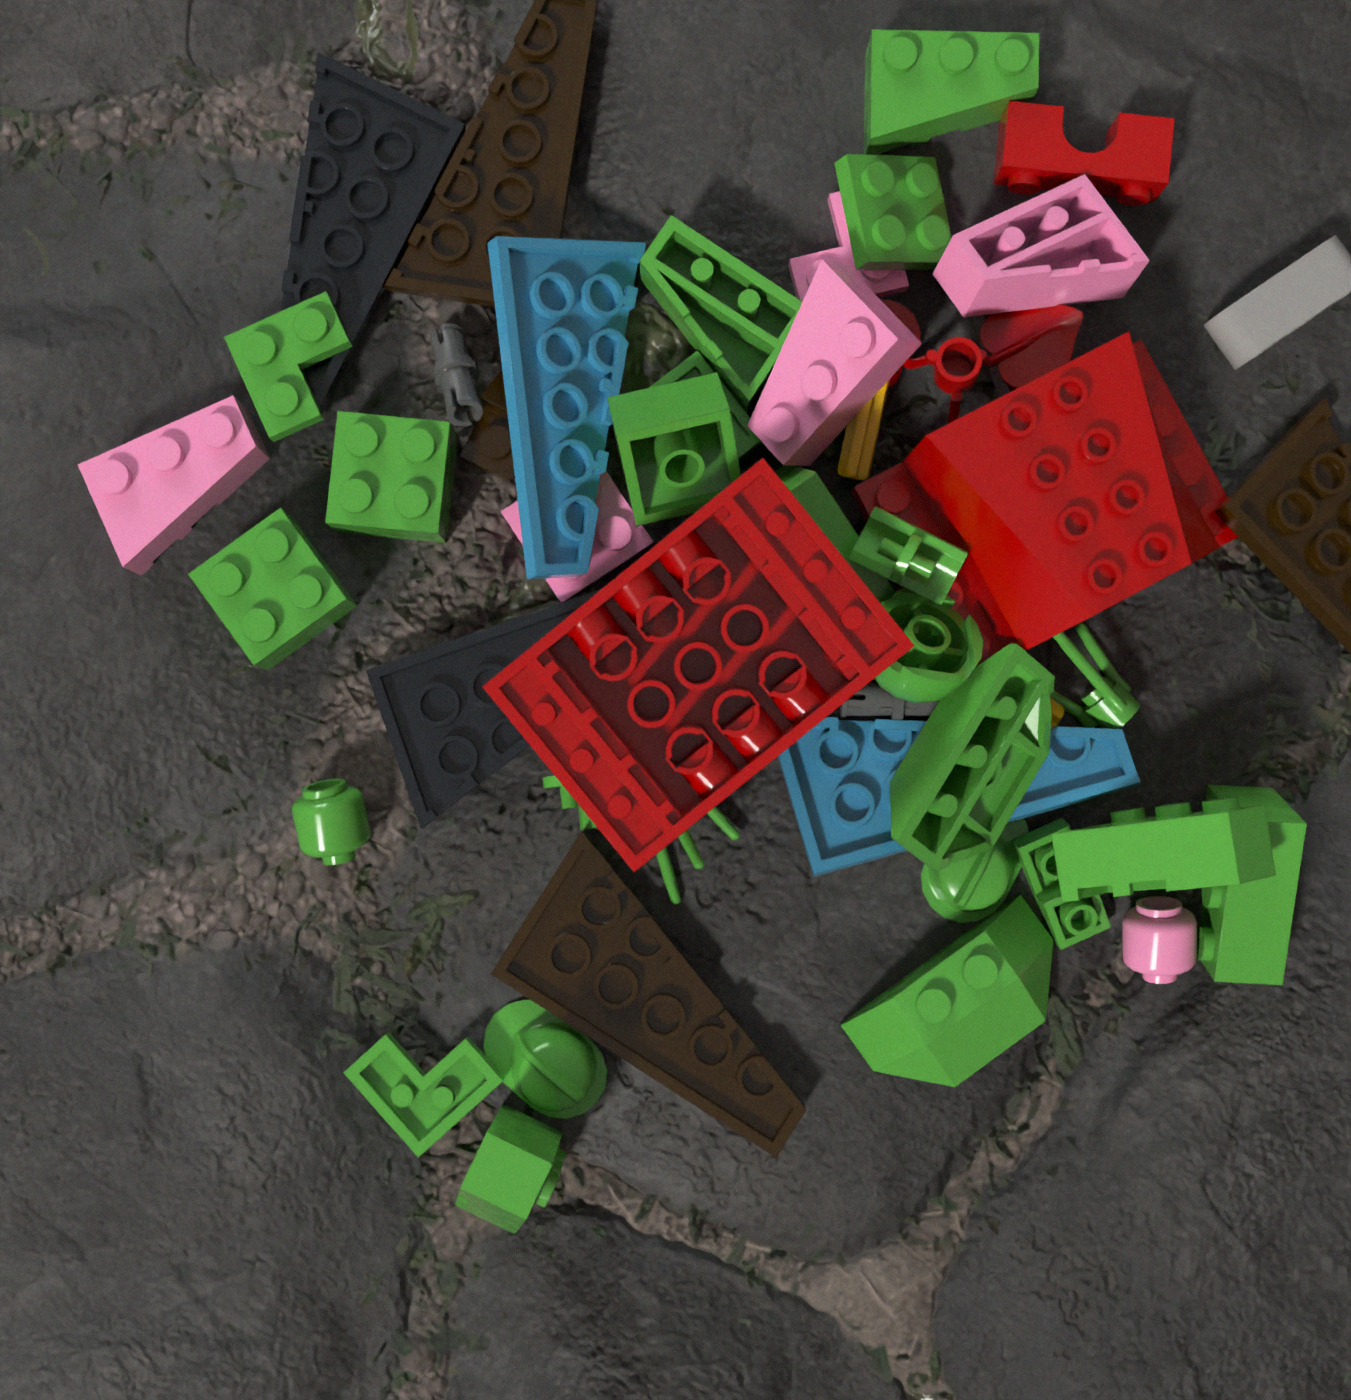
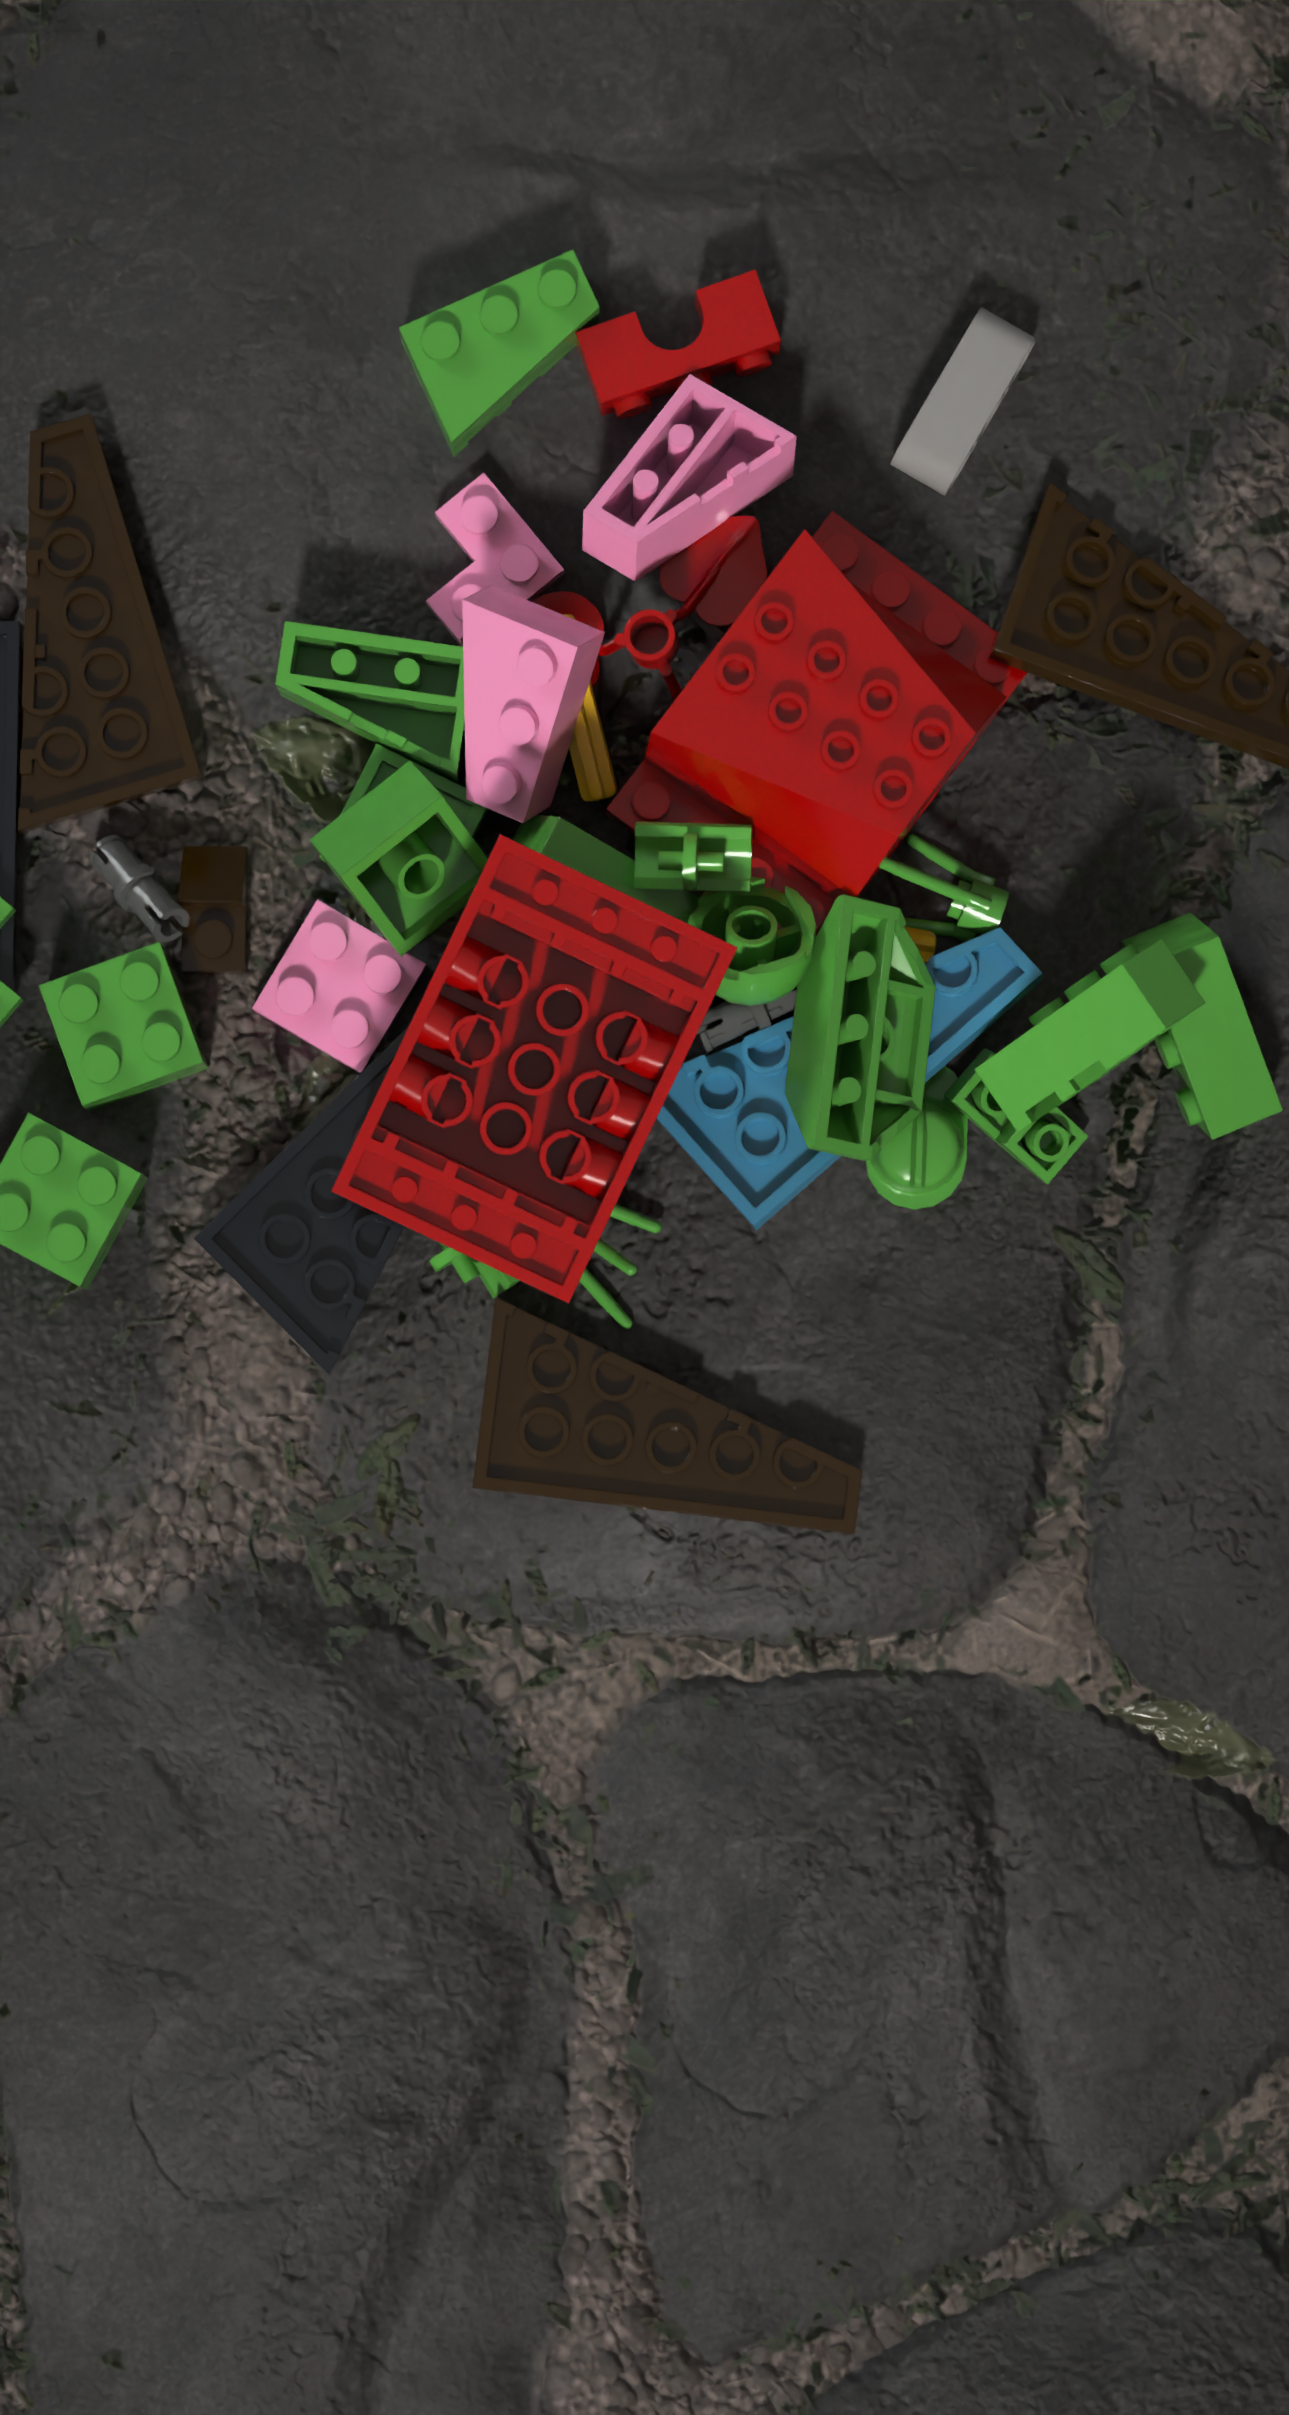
camera: 25 degrees left, 0 degrees up
bright green head [292,778,371,865] -> none
bright green plate [343,1032,505,1158] -> none
bright green wedge [455,1104,567,1234] -> none
bright green piece [483,999,607,1119] -> none
dark azure wing [487,236,646,579] -> none
bright green plate [834,154,952,270] -> none
bright green wedge [840,894,1053,1087] -> none
bright pink head [1122,896,1197,984] -> none

